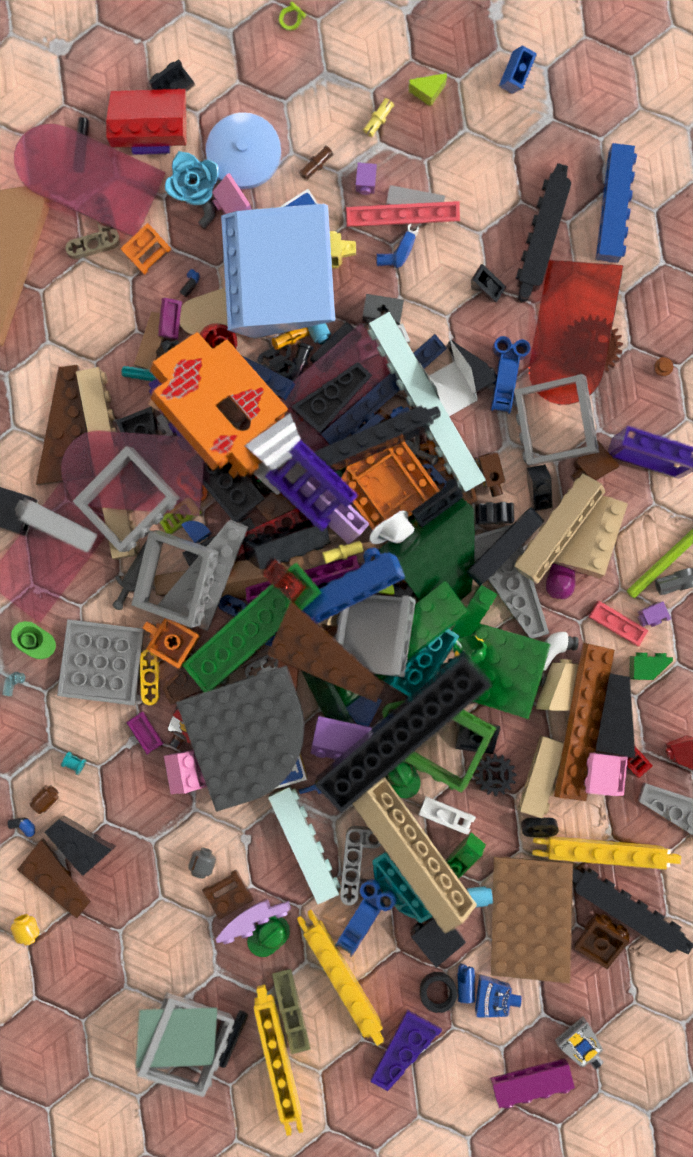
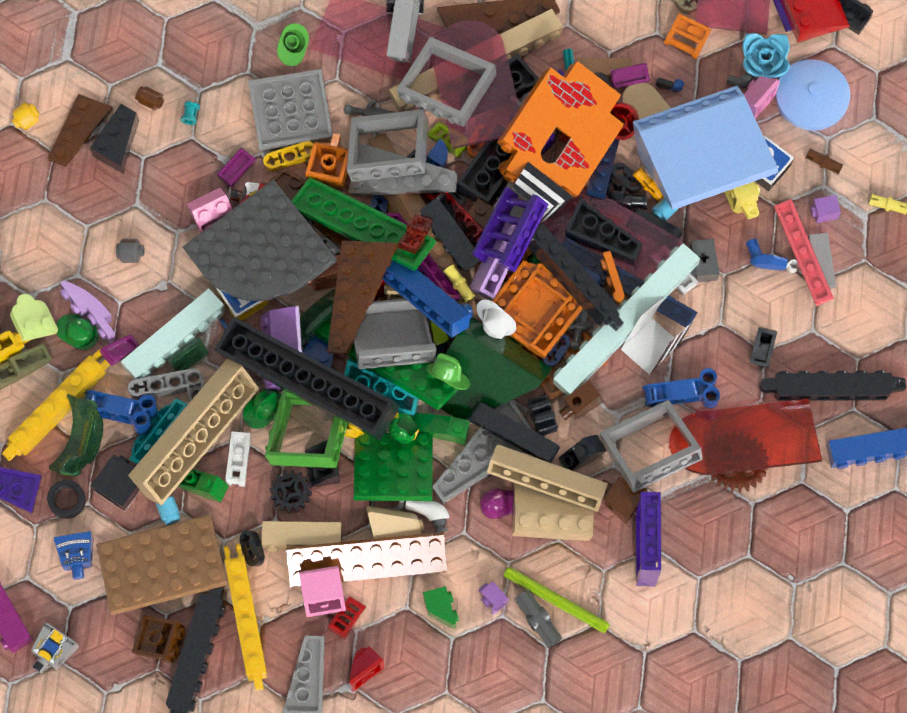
camera: 70 degrees right, 15 degrees down
clear light blue arm [2,672,25,696] -> none
blue arm [8,817,35,837] -> none
reddish brown plate [202,870,253,920] -> none
black plate [411,479,463,528] -> none
black slope [447,340,497,395] -> none
blue hinge [458,963,475,1003] -> none
coral tile [588,601,649,647] -> none
black wedge [596,673,636,758] -> none
dark orange plate [654,357,674,377] -> none
none -> yellowish green plate [10,294,58,341]
none -> clear green windscreen [48,394,103,476]
none -> magenta tile [100,334,140,366]
none -> clear green plate [167,337,209,372]
none -> bright green piece [427,353,470,390]
none -> orange plate [600,251,624,306]

